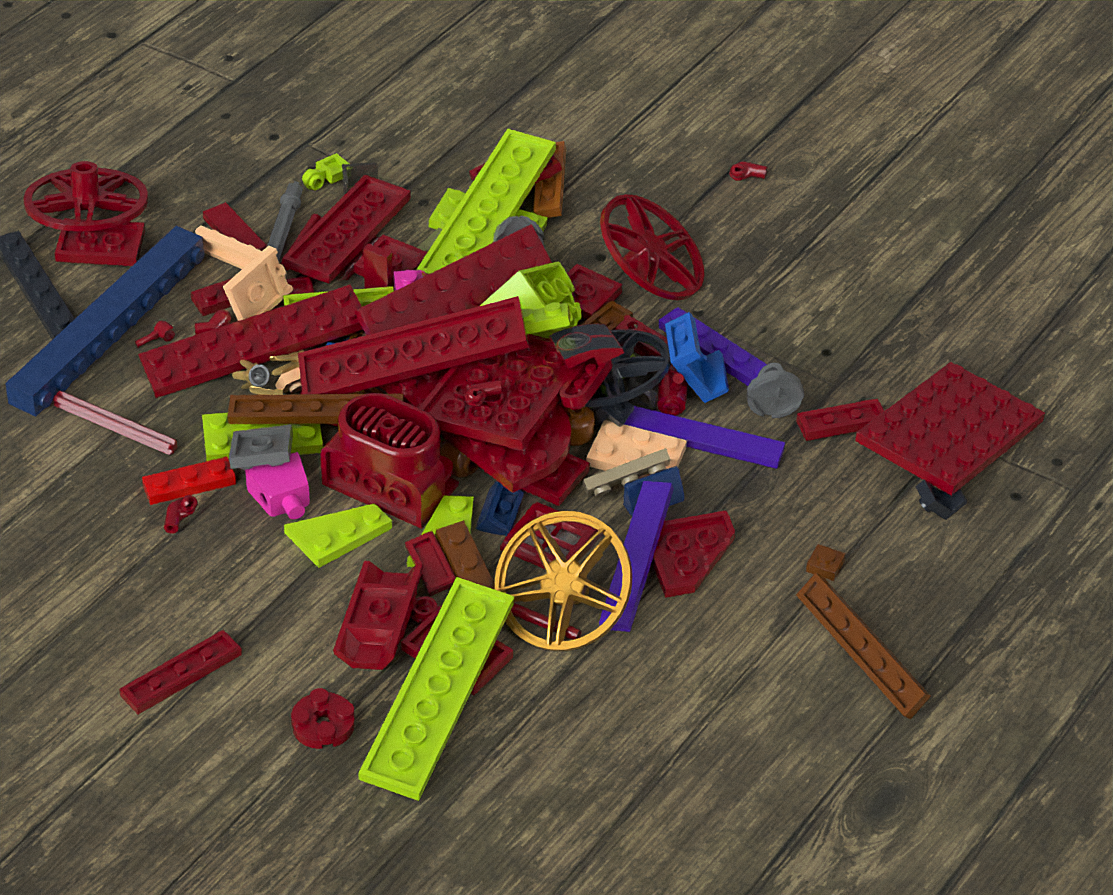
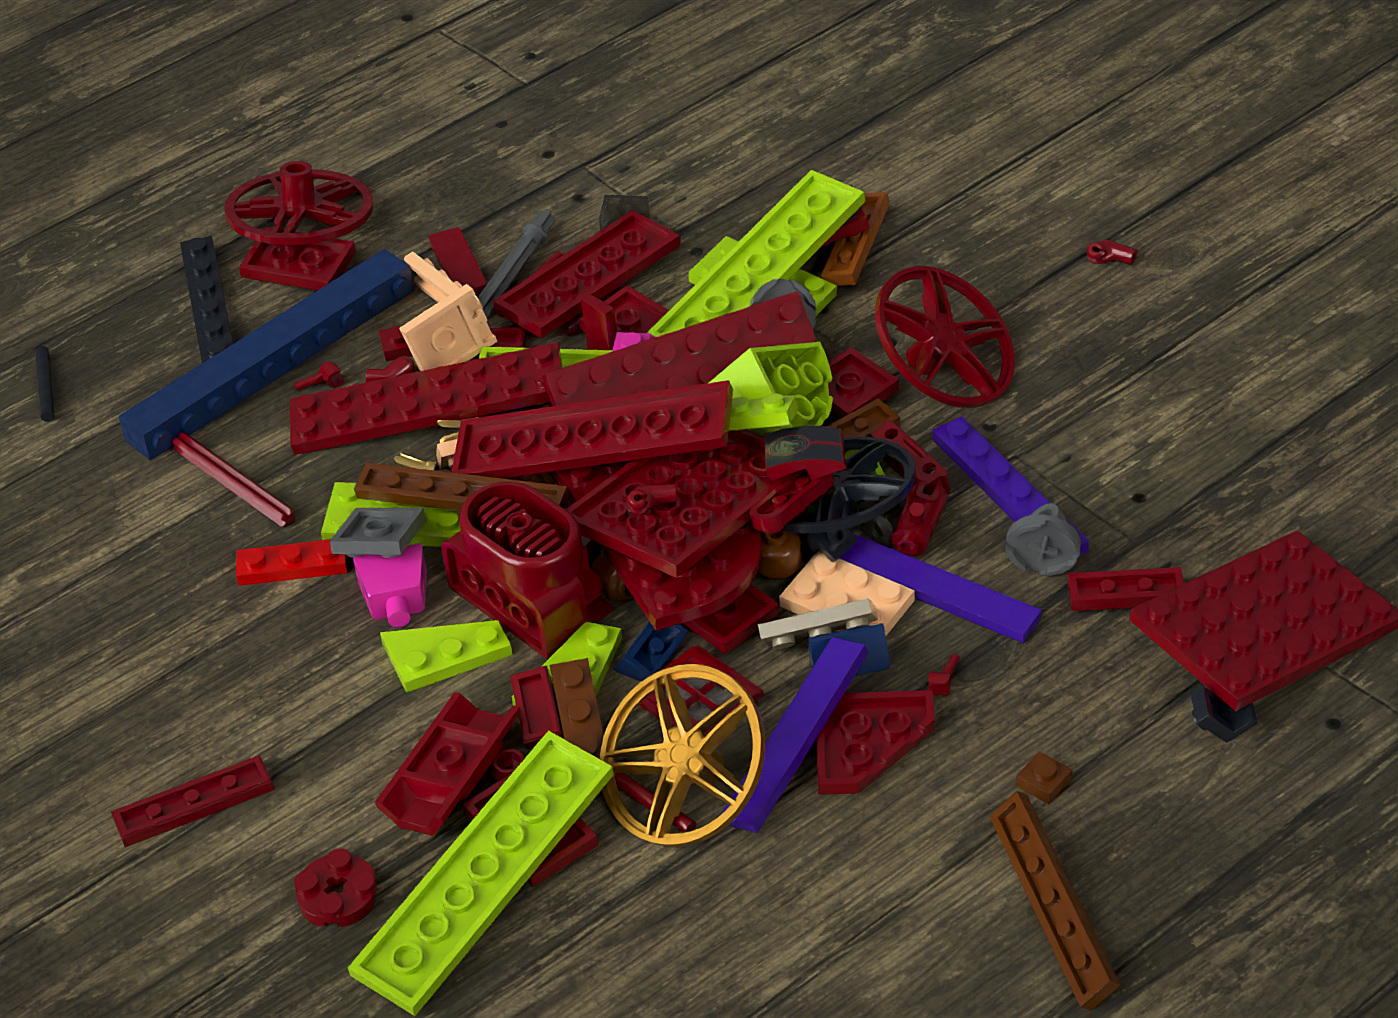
camera: 20 degrees right, 0 degrees up
dark red arm [164,495,198,534] -> none
piece [232,360,270,389] -> none
lime plate [302,153,353,190] -> none
blue panel [665,312,729,403] -> none
none -> dark red hand [928,654,960,695]

